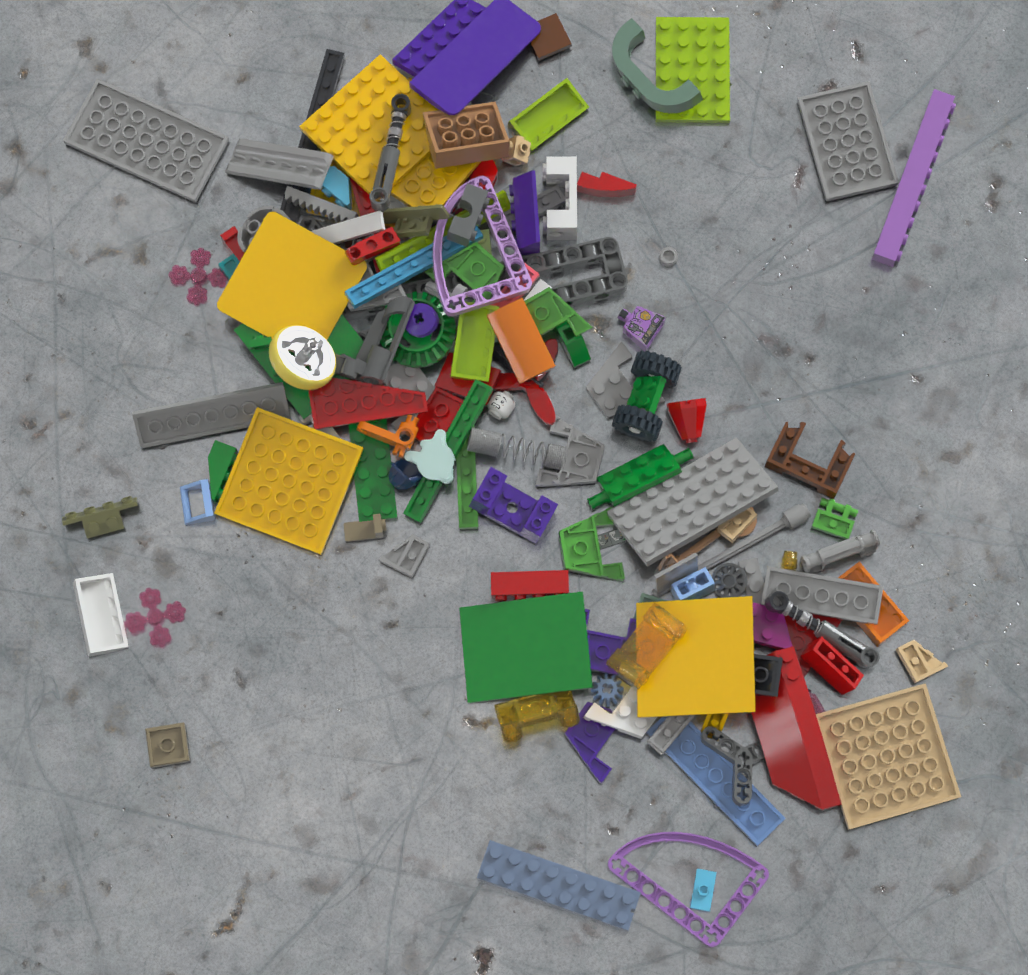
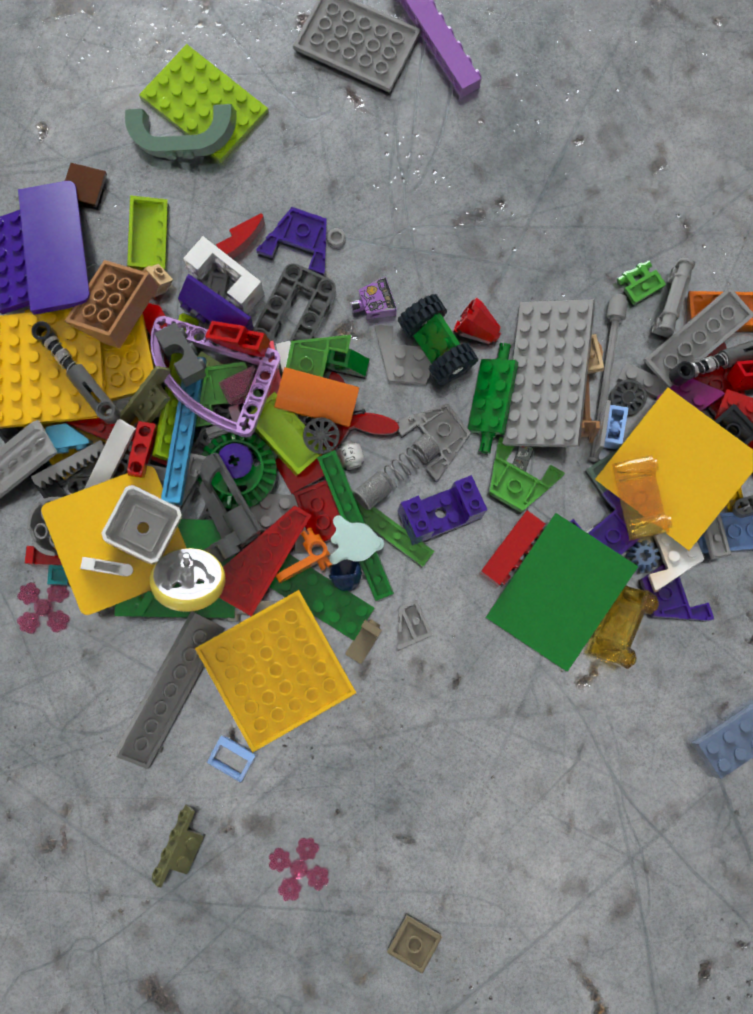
camera: 55 degrees left, 5 degrees up
white slope [73,573,129,657] -> none
green slope [208,440,238,505] -> none
reddish brown wedge [764,422,855,499] -> none
clear yellow hose [782,551,798,570] -> none
none -> white piece [80,557,133,577]
none -> white plate [102,485,182,565]
none -> red slope [205,321,270,358]
none -> clear pink slope [218,365,256,406]
none -> dark purple wing [256,207,327,276]
none -> dark grey wheel [303,417,339,454]

